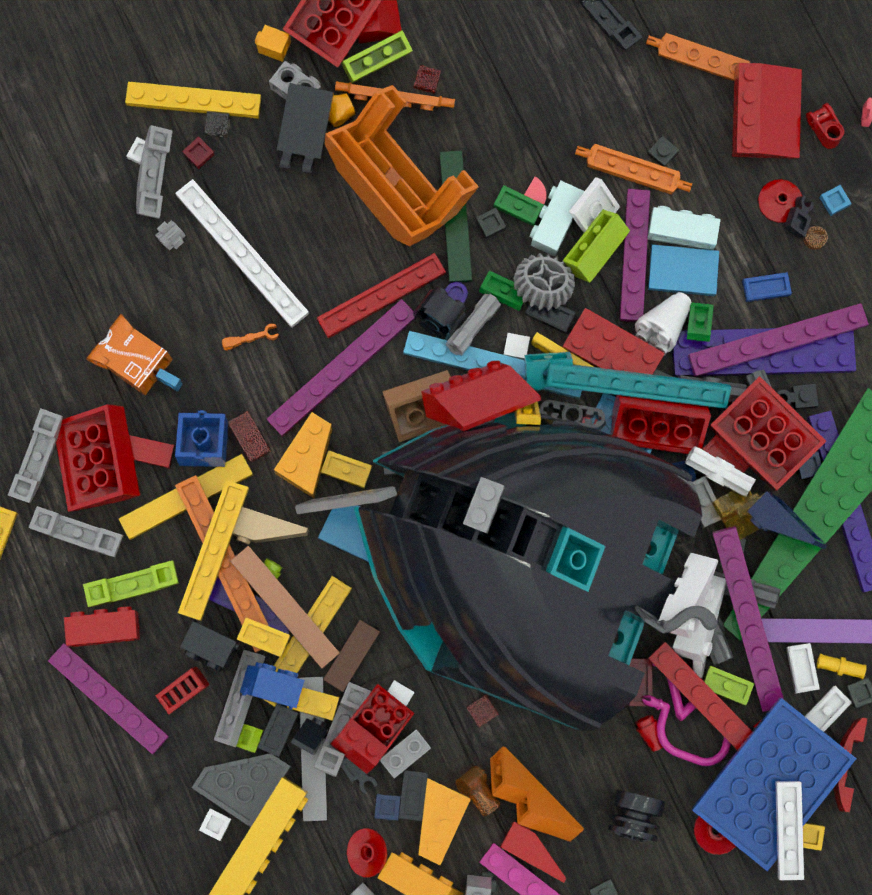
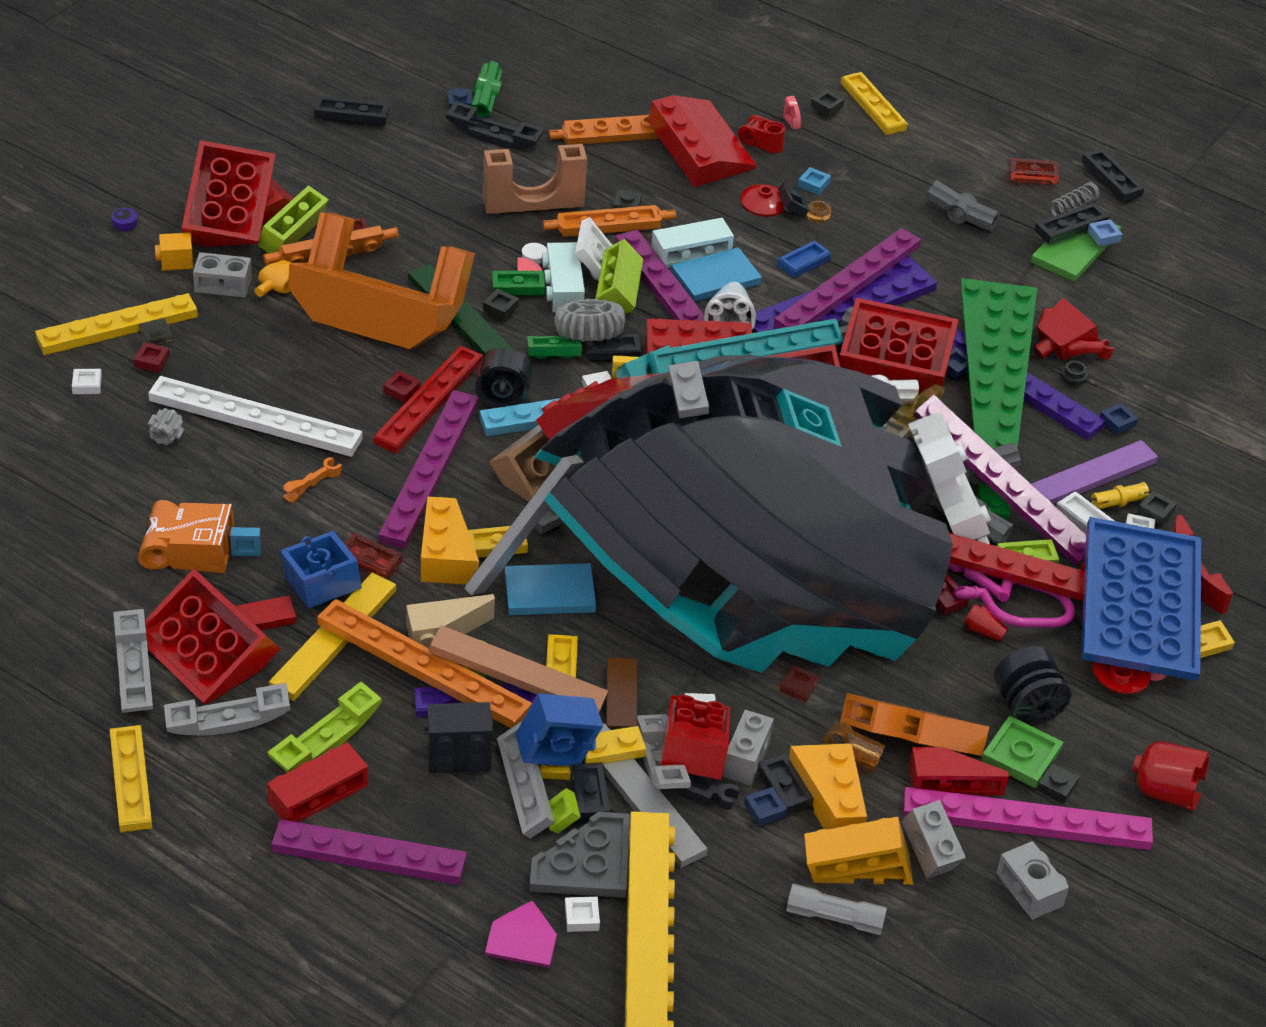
camera: 30 degrees left, 35 degrees down
light grey slope [136,125,172,219] -> none
red slope [155,666,210,714] -> none
yellow plate [178,480,249,621] -> none
yellow plate [237,618,290,657] -> none
black tile [277,83,334,173] -> none
black slope [291,717,328,755] -> none
red dish [347,828,387,877] -> none
light grey axle [446,294,501,356] -> none
dark grey piece [634,605,717,633] -> none
green plate [687,302,714,342] -> none
dark blue slope [747,491,827,549] -> none
white plate [775,781,804,880] -> none
none -> dark red plate [383,370,421,403]
none -> nougat arch [483,144,587,214]
none -> dark pink slope [485,901,557,968]
none -> white tile [522,243,547,265]
none -> bright green plate [981,716,1064,789]

